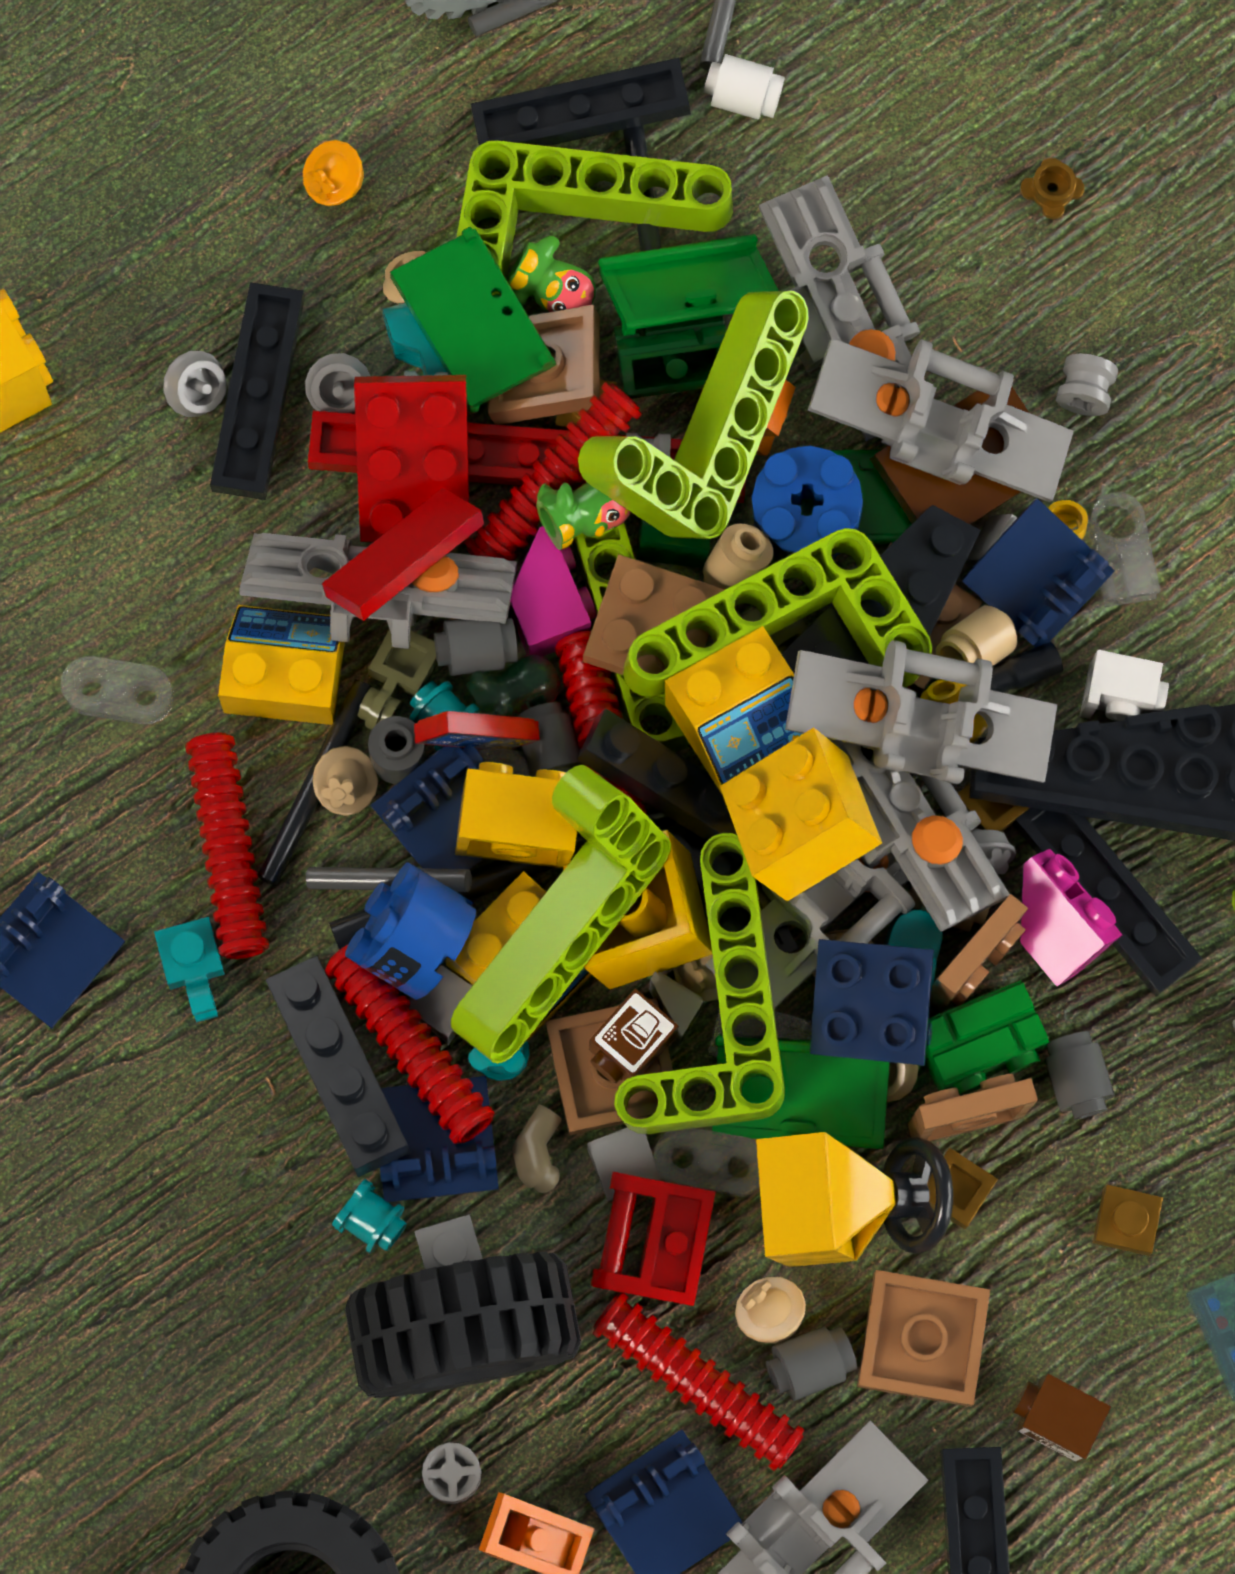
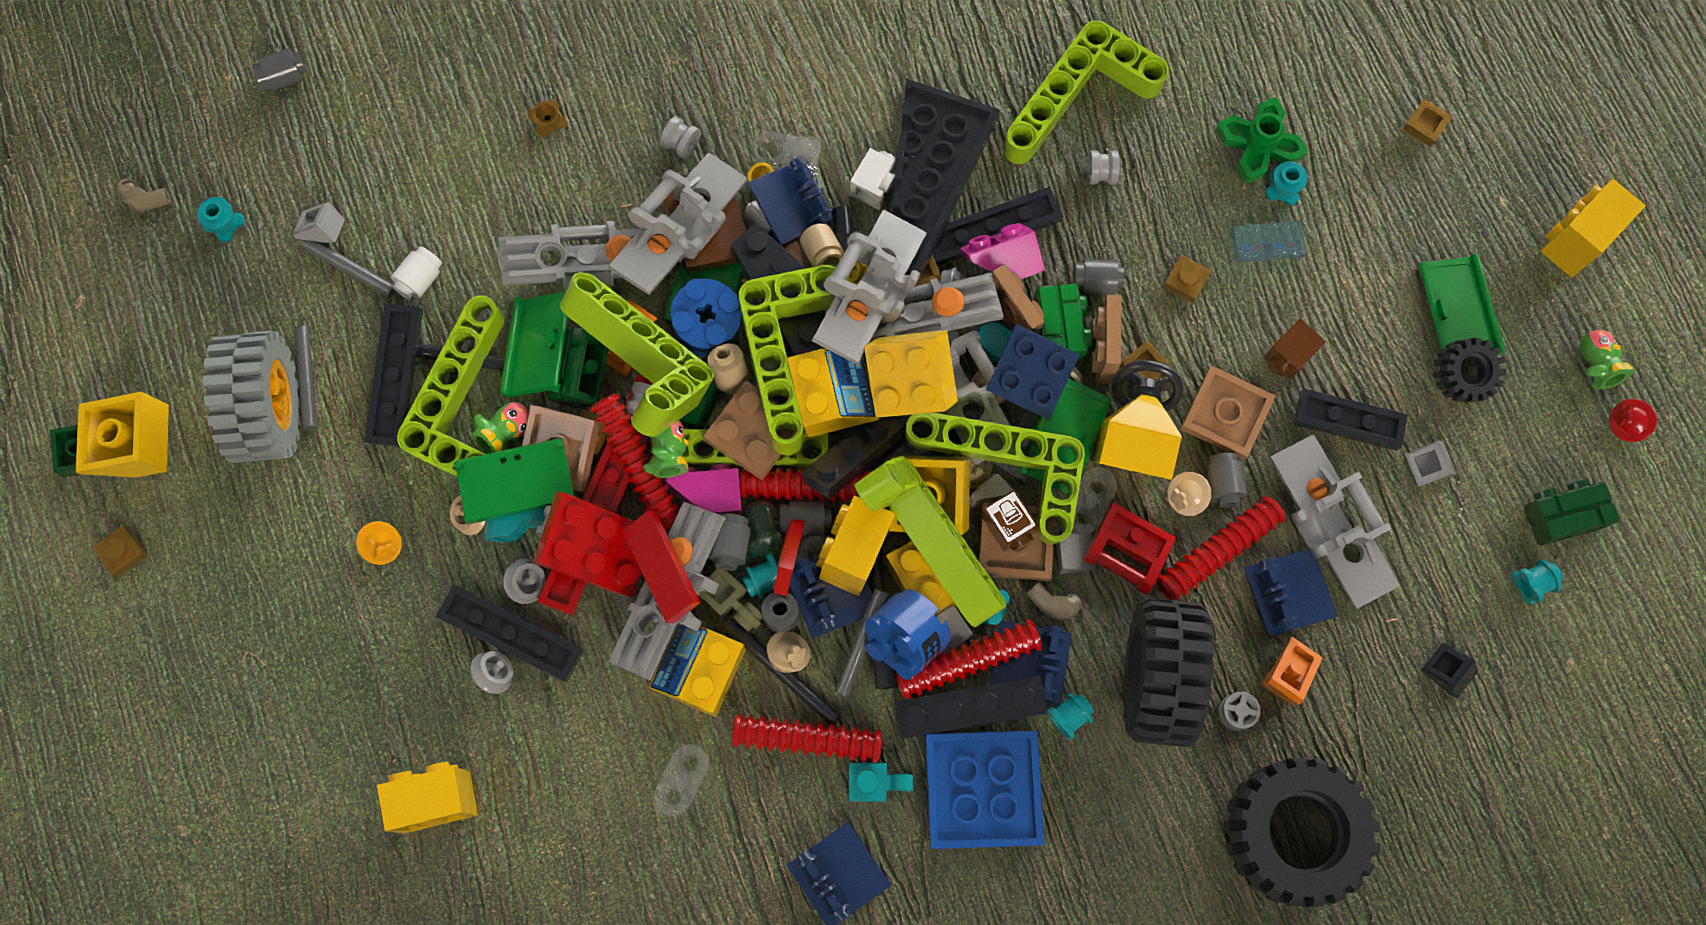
camera: 70 degrees left, 0 degrees up
light grey plate [414,1214,483,1269] -> none
none -> blue plate [925,731,1044,849]

